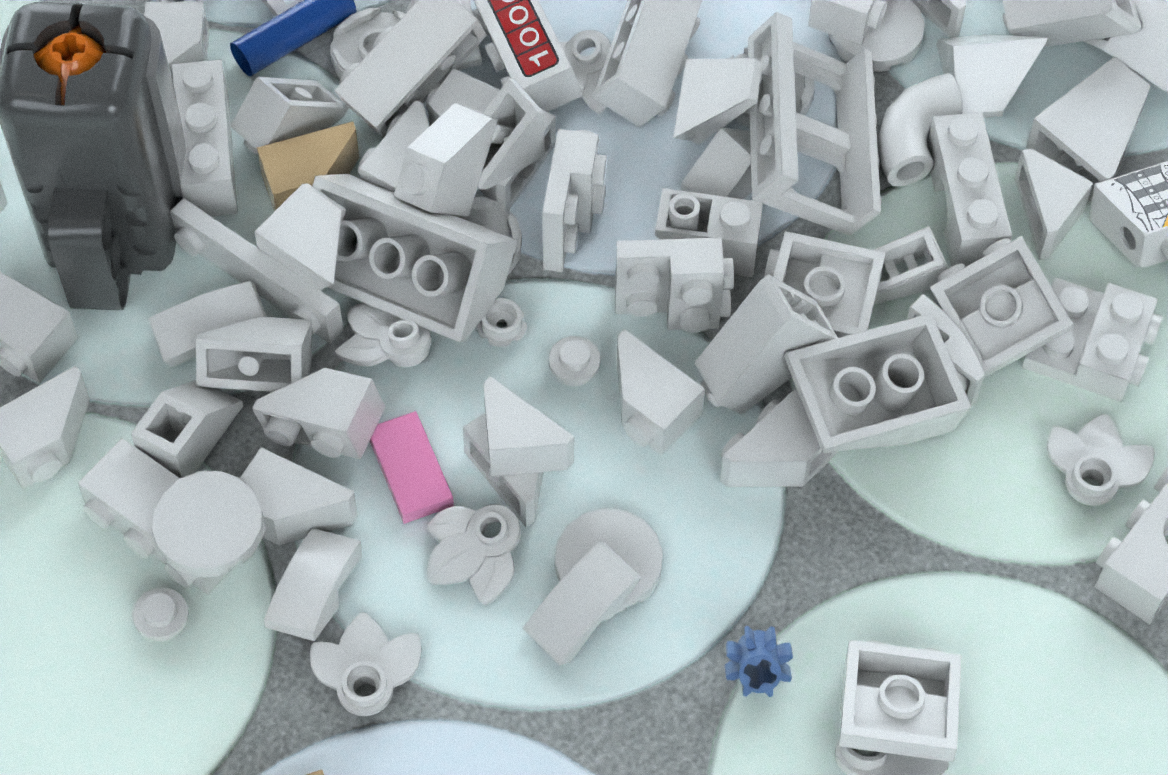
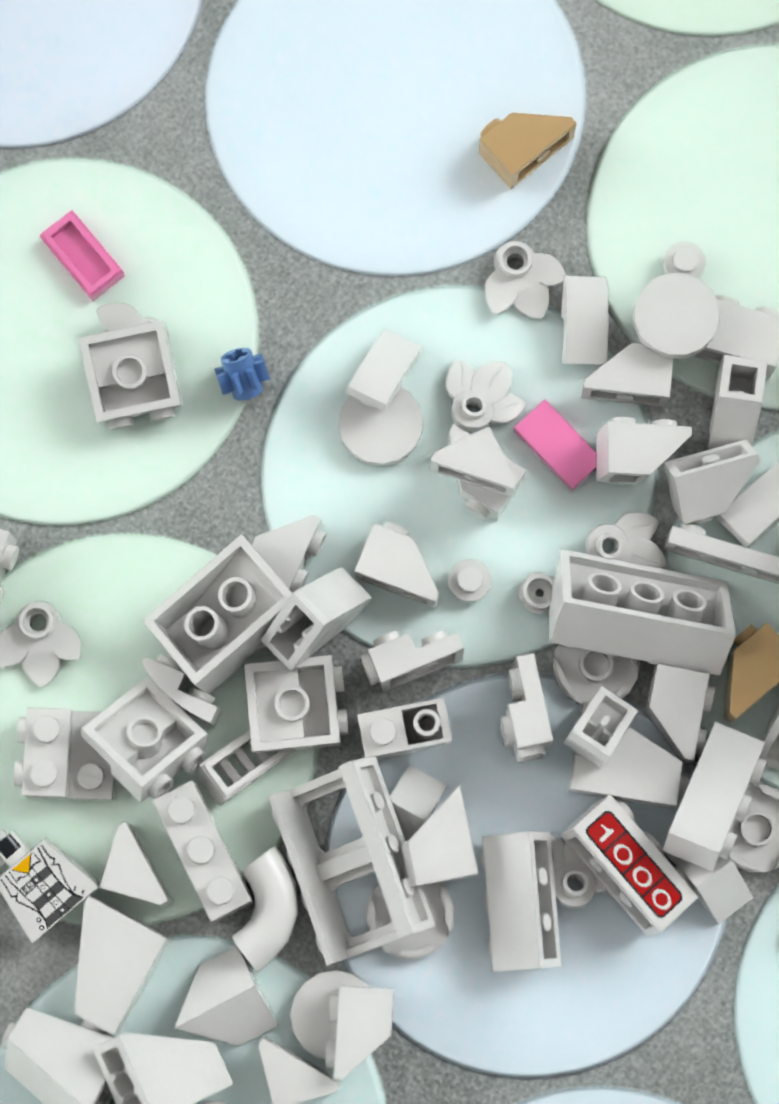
camera: 165 degrees right, 20 degrees up
white slope [254,183,347,290] -> none
white slope [393,103,498,217] -> none

